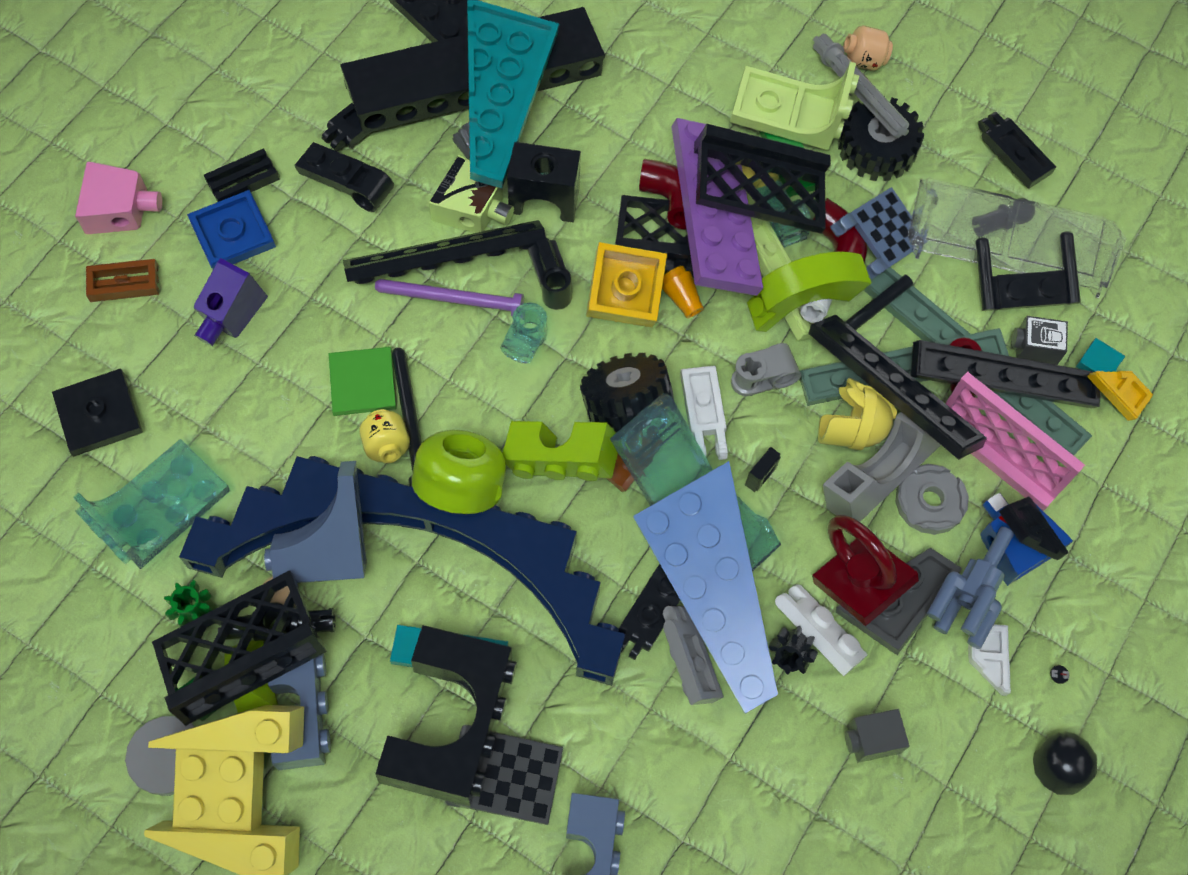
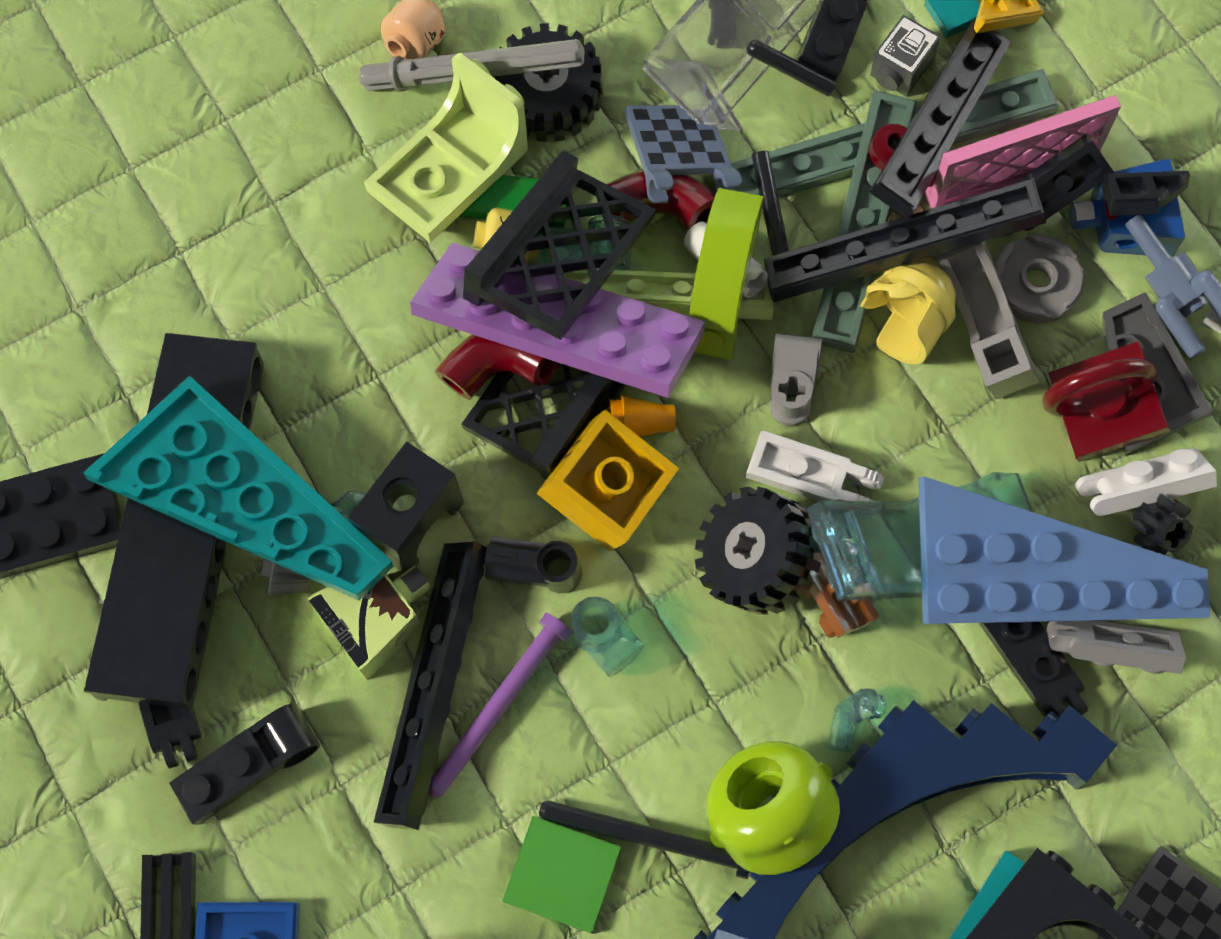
camera: 55 degrees left, 5 degrees up
light yellow head [359,409,410,463] -> none
lime arch [503,421,621,481] -> none
black tile [745,447,781,492] -> none
none -> clear light blue arm [827,688,887,752]
none -> black hinge [1006,133,1115,236]

